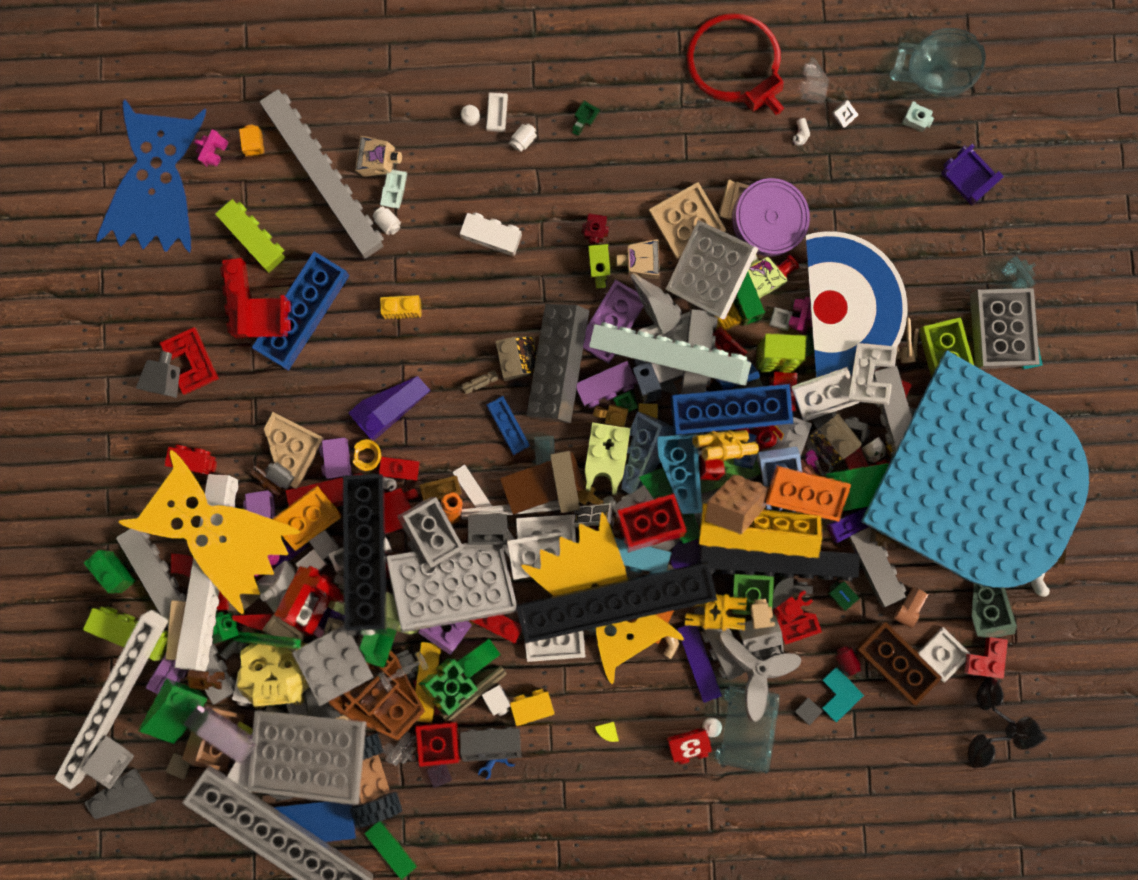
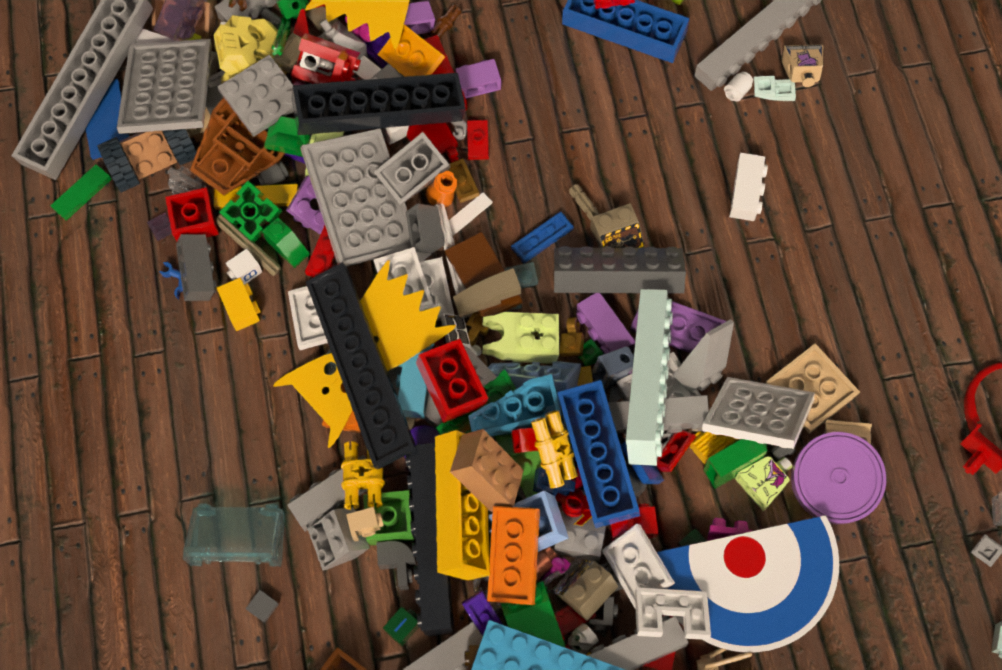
camera: 80 degrees right, 15 degrees down
tan plate [264,412,325,488] -> none
dark grey brick [265,462,295,489] -> none
dark purple wedge [349,376,431,441] -> none
yellow piece [353,439,382,471] -> none
clear wheel [378,651,429,692] -> none
yellow brick [380,295,422,320] -> none
white piece [461,105,480,126] -> none
white tile [486,93,508,132] -> none
white brick [509,123,537,152] -> none
dark green plate [572,100,600,136] -> none
dark red brick [581,213,609,244] -> none
lime torso [588,244,610,289] -> none
neon yellow tile [595,722,619,742] -> none
tan torso [617,240,660,279] -> none
tan arm [663,636,679,659] -> none
red slope [667,728,712,765] -> none
dark purple tile [677,625,722,703] -> none
white piece [702,717,722,737] -> none
light grey piece [718,633,801,723] -> none
lime brick [756,334,806,373] -> none
light grey tile [769,307,793,331] -> none
red wing [772,608,822,645] -> none
red bush [776,255,800,278] -> none
red plate [776,591,812,624] -> none
white arm [793,118,810,146] -> none
teal tile [822,667,864,723] -> none
dark red brick [835,646,861,677] -> none

